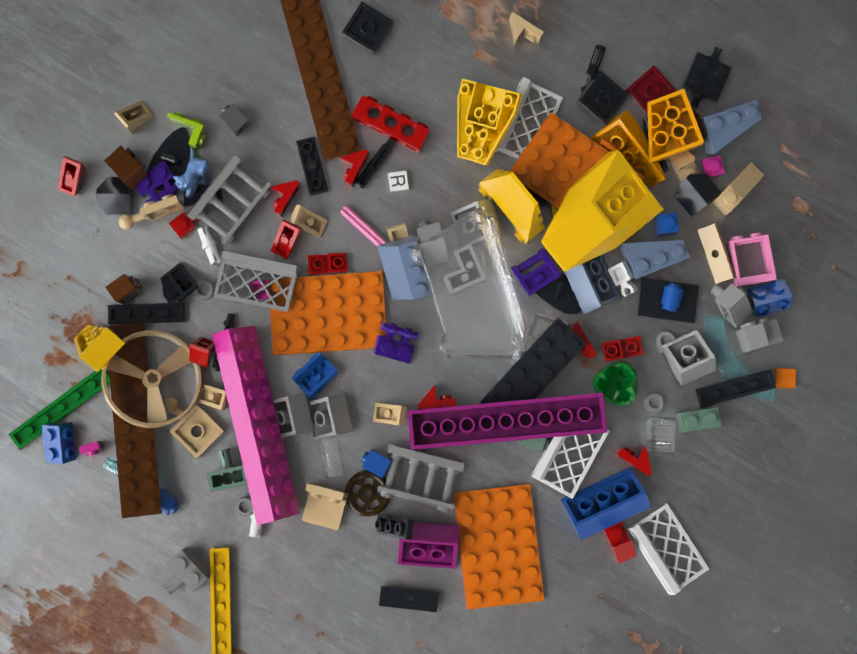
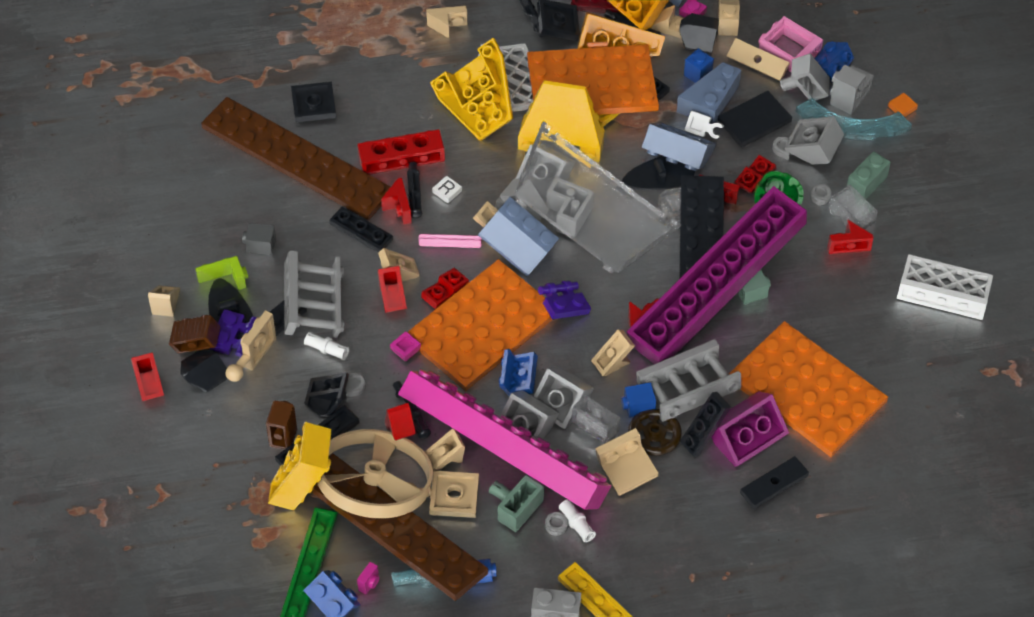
camera: 40 degrees left, 30 degrees down
red plate [168,208,201,239] -> none
medium blue animal [173,148,211,198] -> none
light grey fence [214,251,300,313] -> none
red slope [270,180,301,217] -> none
dark purple plate [510,248,561,297] -> none
white fence [531,430,609,499] -> none
yellow wedge [541,150,664,271] -> none
blue slope [561,467,651,540] -> none
red slope [604,521,636,564] -> none
blue brick [661,283,684,312] -> none
black tile [695,369,776,408] -> none

